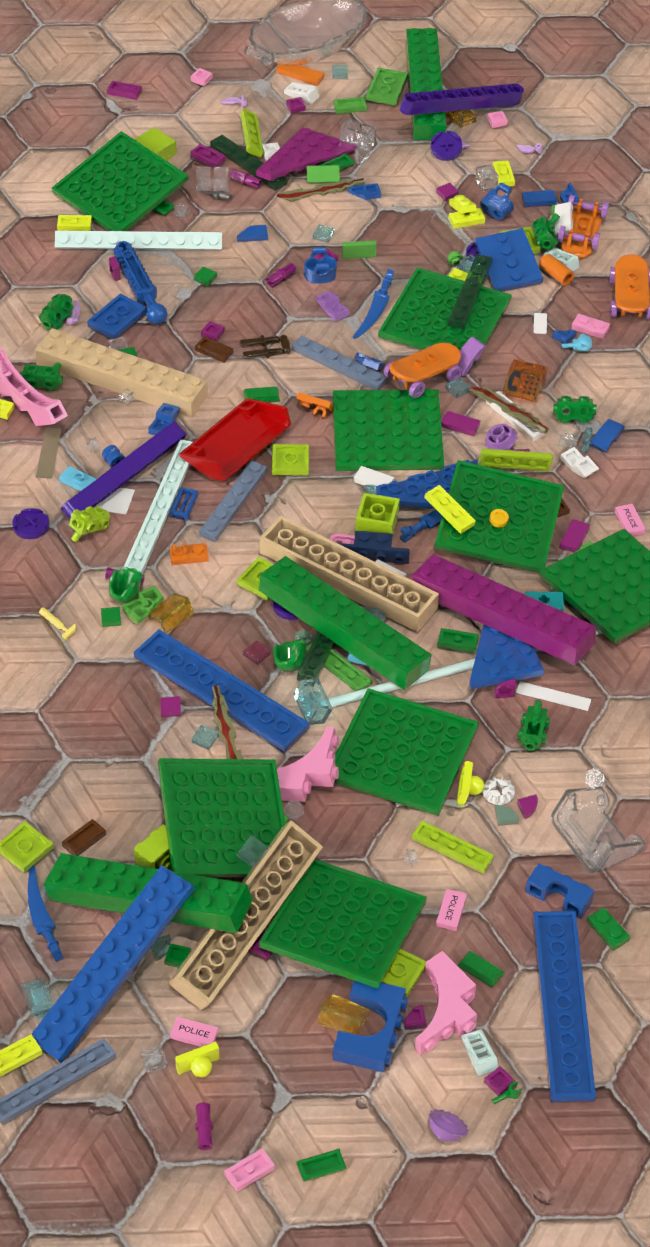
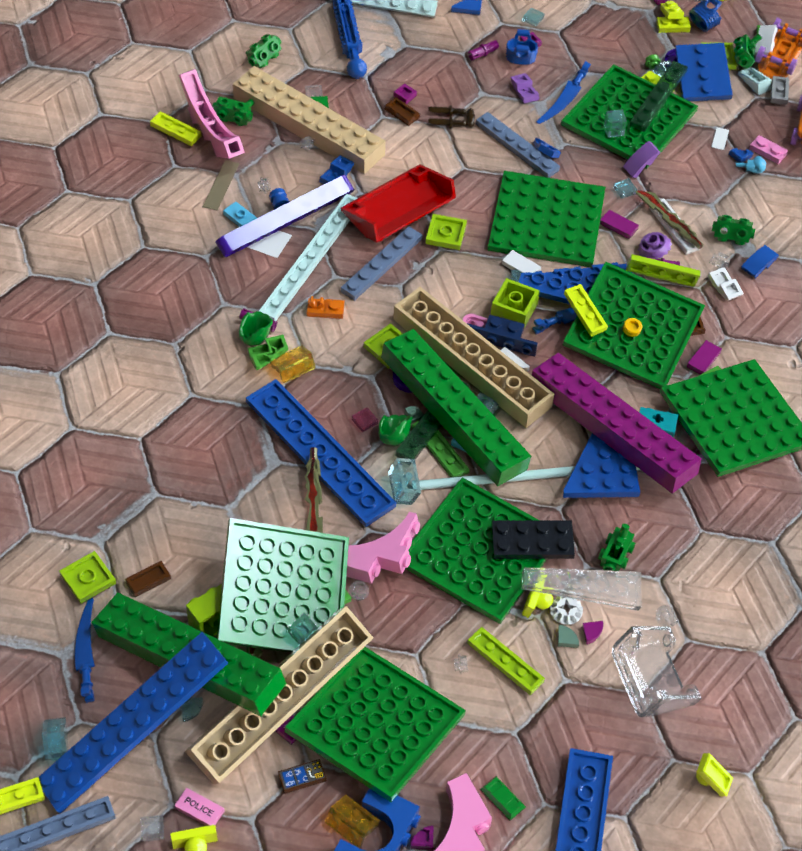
camera: 10 degrees right, 5 degrees up
dark purple tile [12,508,50,539] -> none
light yellow piece [39,607,77,640] -> none
lavender piece [67,300,81,325] -> none
lime brick [69,506,111,542] -> none
blue plate [87,293,147,340] -> none
green tile [101,607,121,627] -> none
magenta tile [109,256,121,281] -> none
magenta tile [161,696,181,717] -> none
green tile [164,943,191,968] -> none
blue tile [170,487,198,521] -> none
clear light blue tile [191,725,219,750] -> none
green tile [194,266,217,286] -> none
green tile [243,386,280,402] -> none
orange plate [296,392,334,419] -> none
bright green tile [342,241,376,259] -> none
lime plate [382,949,427,997] -> none
orange piece [384,343,462,398] -> none
bright pink tile [436,889,467,931] -> none
green plate [437,628,479,653] -> none
magenta tile [494,679,516,698] -> none
clear orange slope [502,359,548,402] -> none
white sticker [516,681,592,711] -> none
blue tile [521,190,557,207] -> none
blue arch [526,863,594,919] -> none
orange brick [539,254,574,286] -> none
blue tile [560,183,579,206] -> none
clear light blue tile [581,427,593,453] -> none
green plate [587,907,630,951] -> none
bright pink tile [615,504,646,536] -> none
none -> tile [278,759,326,794]
none -> black plate [492,520,575,559]
none -> clear wing [522,567,642,611]
none -> clear light blue brick [604,109,627,137]
none -> light grey plate [770,76,789,105]

